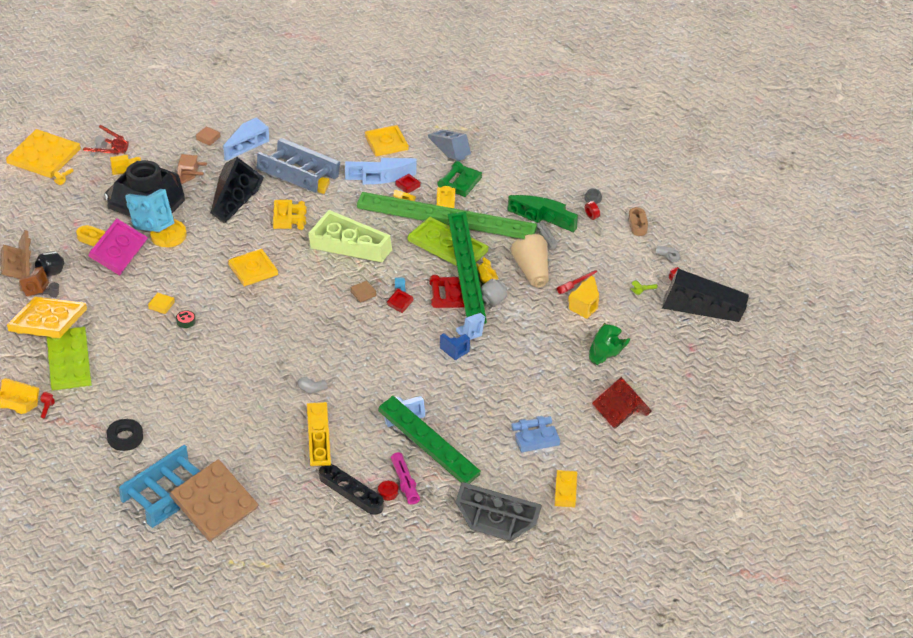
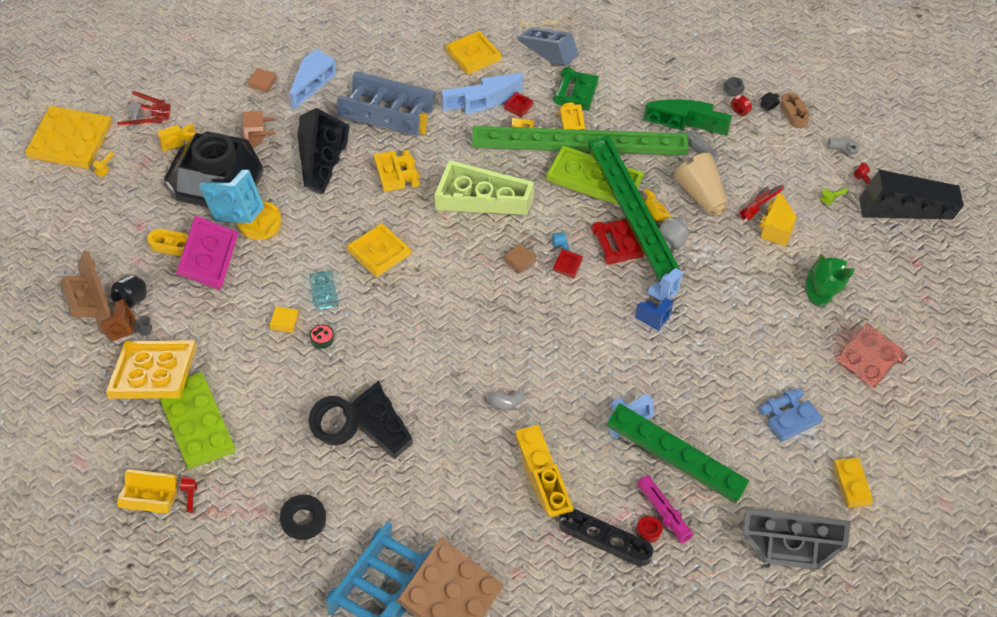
camera: 15 degrees left, 10 degrees up
none -> black tyre [308,395,359,446]
none -> clear light blue bracket [310,271,338,310]
none -> black wing [343,380,413,459]
none -> black plate [760,92,780,111]

